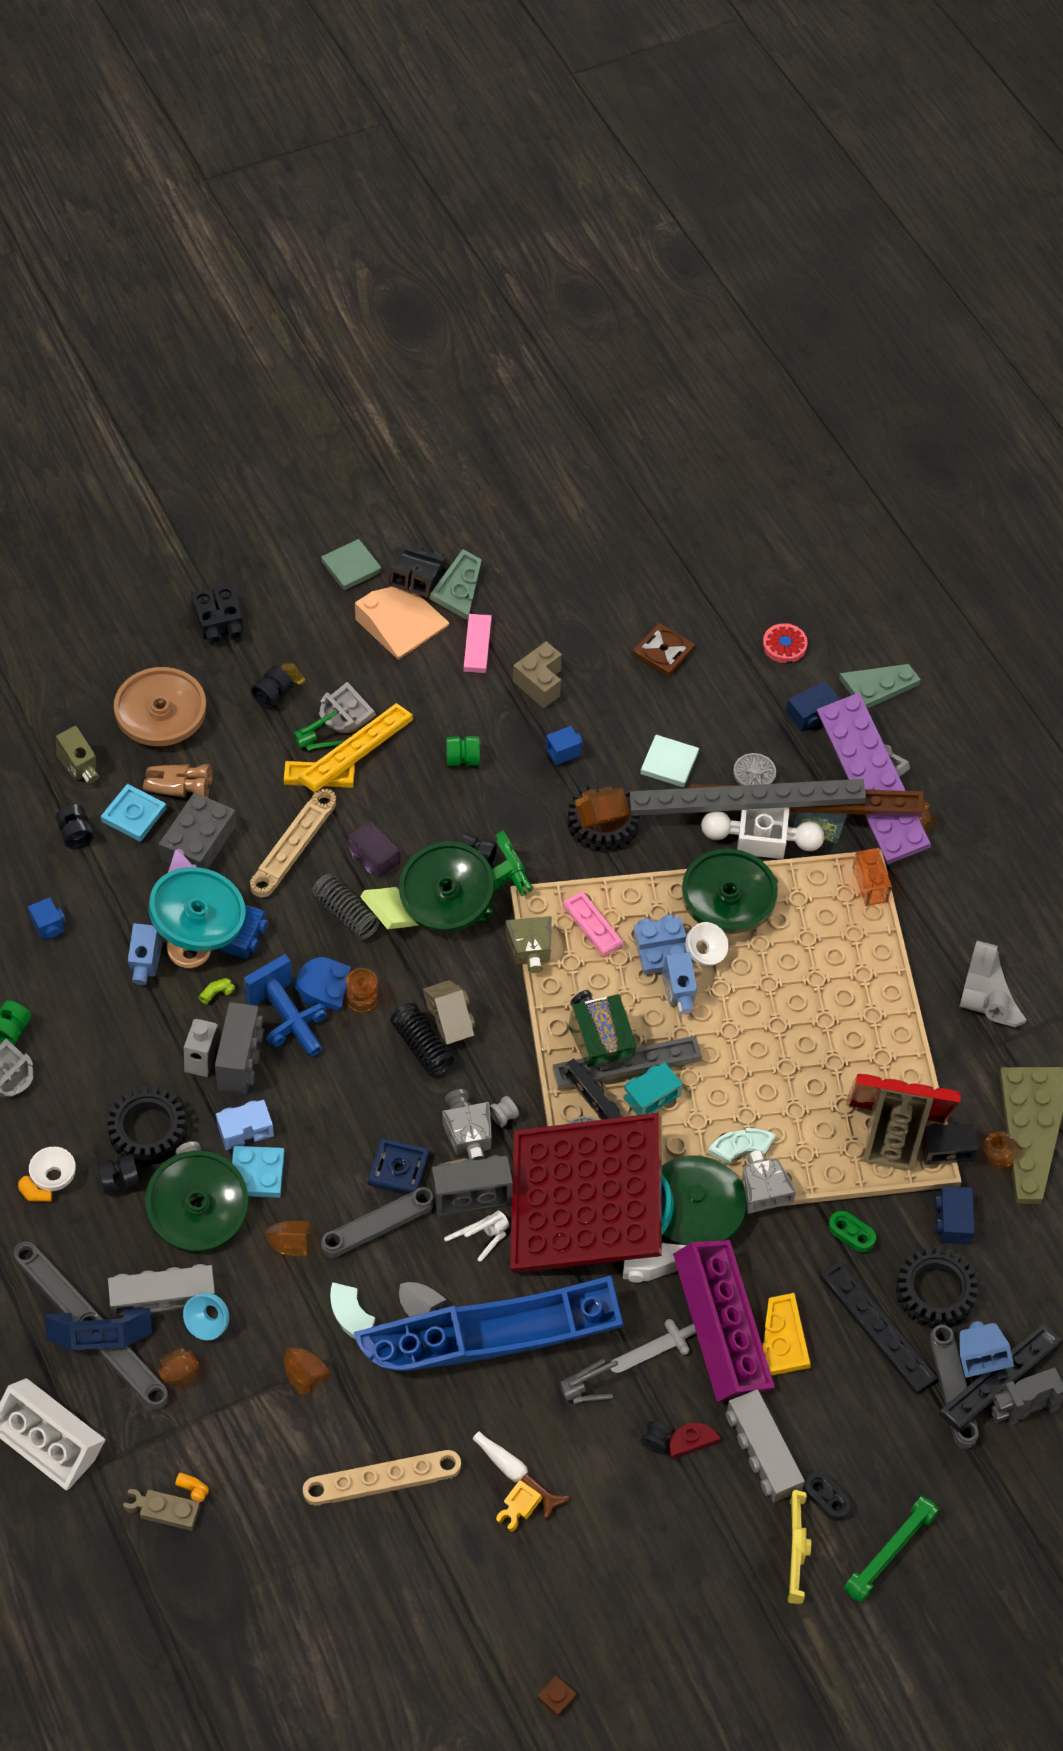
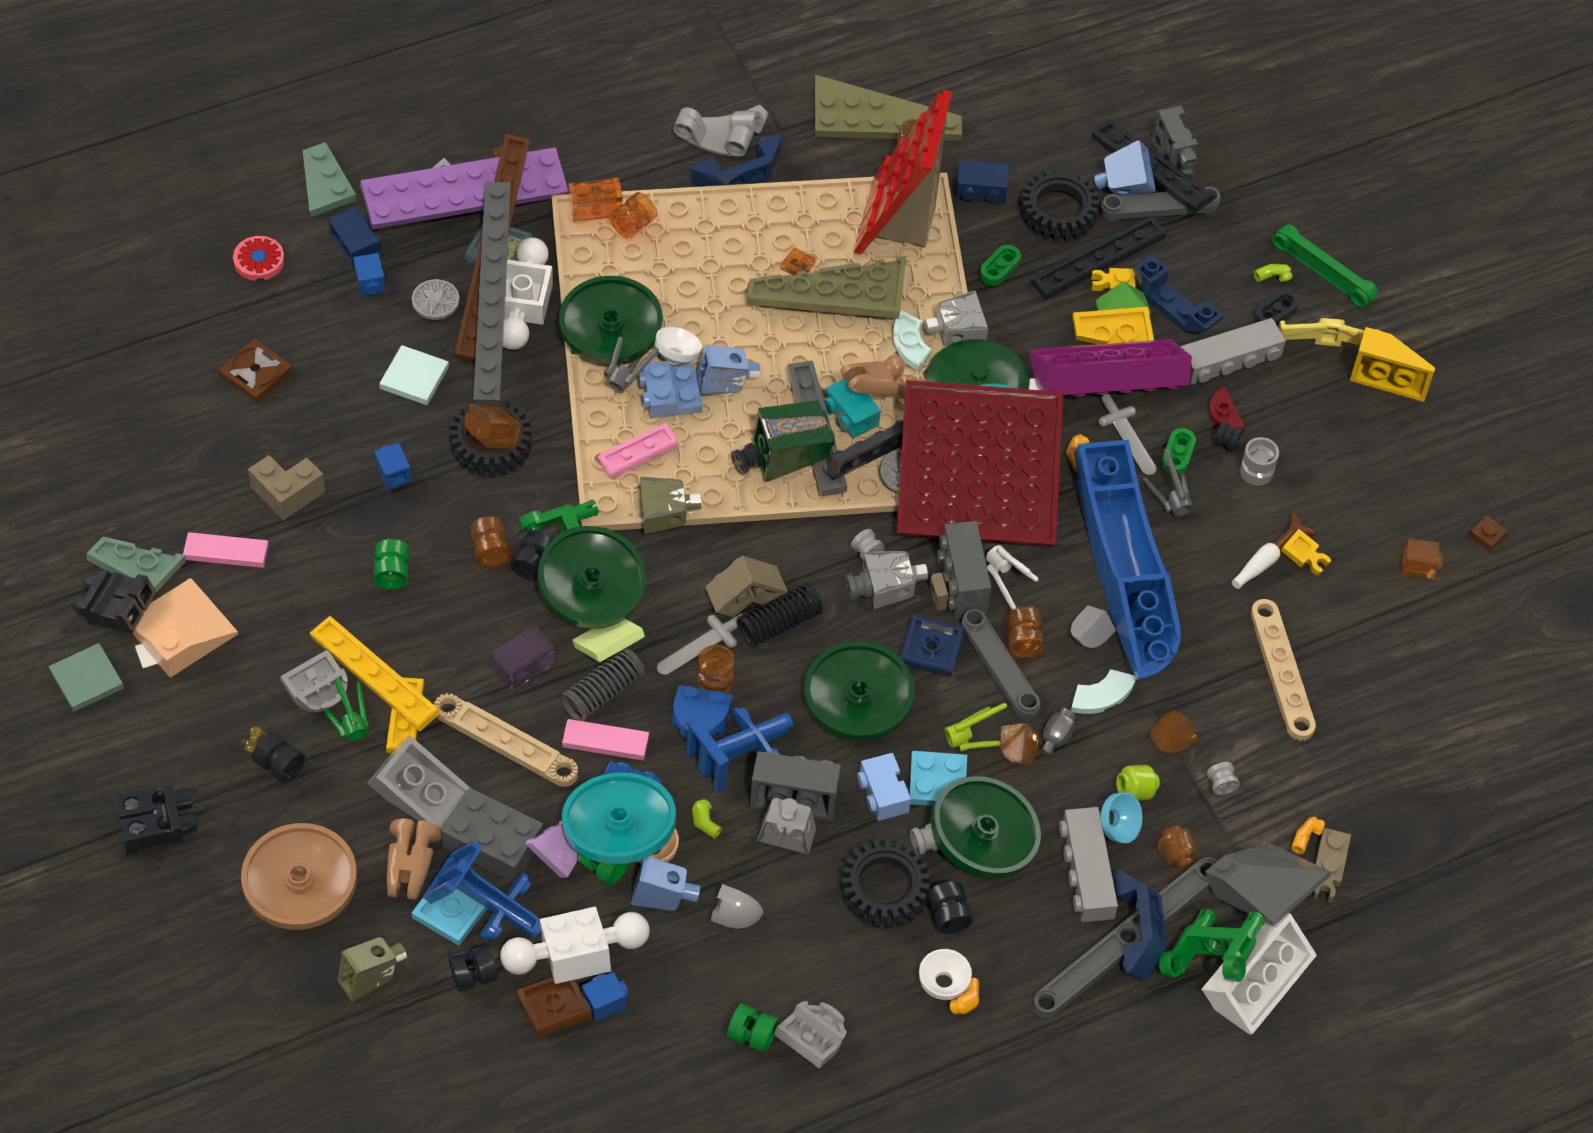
camera: 90 degrees left, 0 degrees up
none -> blue brick [353,253,385,297]
none -> light grey slope [367,736,470,828]
none -> blue piece [422,841,541,940]
none -> clear orange wheel [470,516,510,567]
none -> white brick [500,907,650,984]
none -> reddish brown plate [516,977,592,1038]
none -> bright pink tile [562,719,649,761]
none -> dark grey plant [606,337,659,392]
none -> clear orange wheel [610,192,657,239]
none -> light grey sword [657,614,743,675]
none -> dark blue slope [690,134,781,187]
none -> light grey brick [711,884,764,929]
none -> olive wing [747,256,906,319]
none -> clear orange tile [780,247,816,276]
none -> dark green dish [804,641,914,741]
none -> medium nougat piece [840,355,916,399]
none -> lime plant [945,703,1007,752]
none -> clear orange wheel [1007,607,1044,657]
none -> flat silver plant [1041,708,1076,756]
none -> light orange arm [1066,434,1089,472]
none -> yellow plate [1091,268,1135,291]
none -> bright green slope [1095,281,1151,316]
none -> lime head [1116,765,1160,801]
none -> dark blue slope [1133,255,1224,332]
none -> green connector [1159,909,1265,982]
none -> green plate [1162,428,1196,475]
none -> dark grey slope [1205,843,1331,926]
none -> light grey wheel [1207,762,1240,795]
none -> light grey wheel [1240,437,1279,486]
none -> lime arm [1253,264,1293,282]
none -> yellow slope [1350,327,1435,402]
none -> clear orange brick [1402,538,1443,579]

